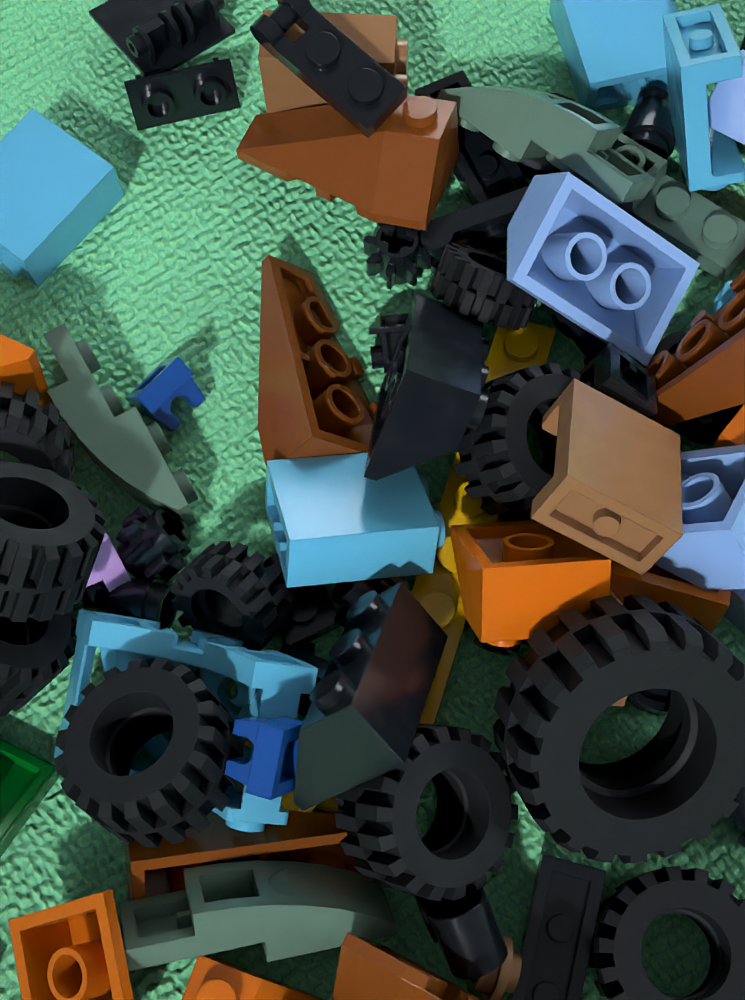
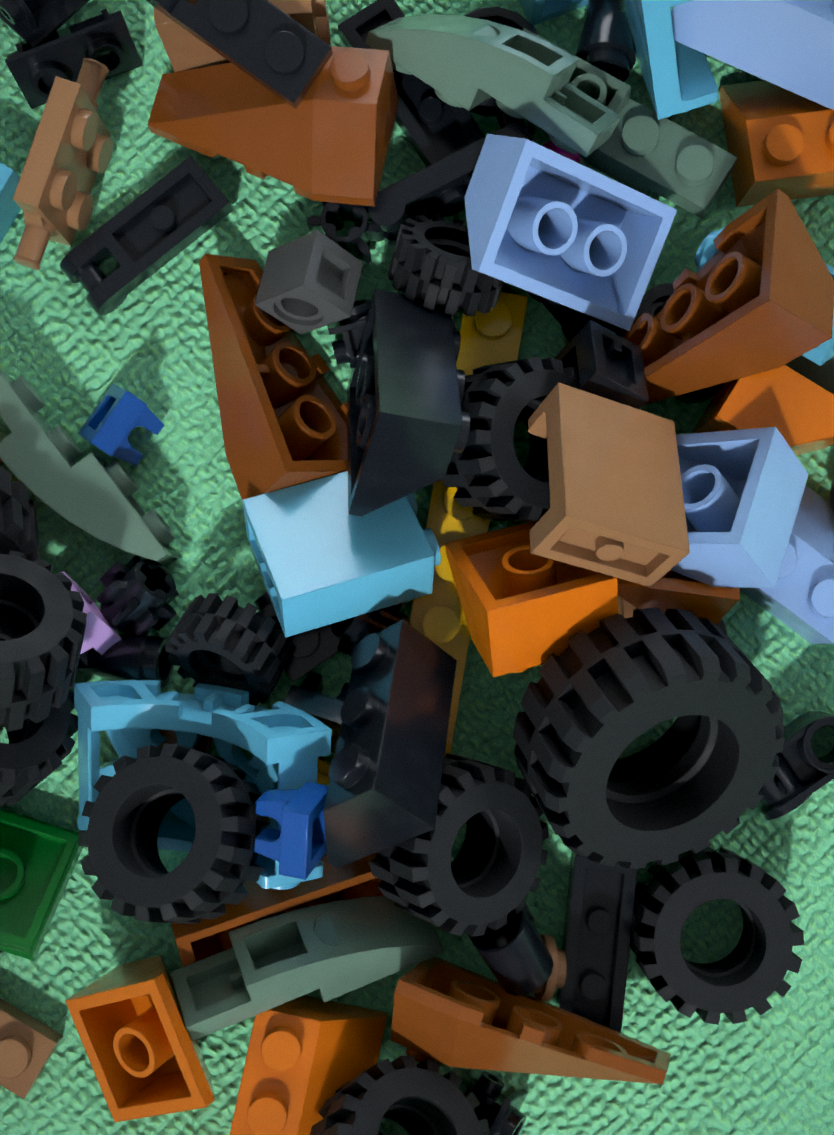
camera: 15 degrees left, 15 degrees up
none -> medium nougat plate [13,58,113,270]
none -> black plate [60,156,233,316]
none -> dark grey brick [255,230,363,334]

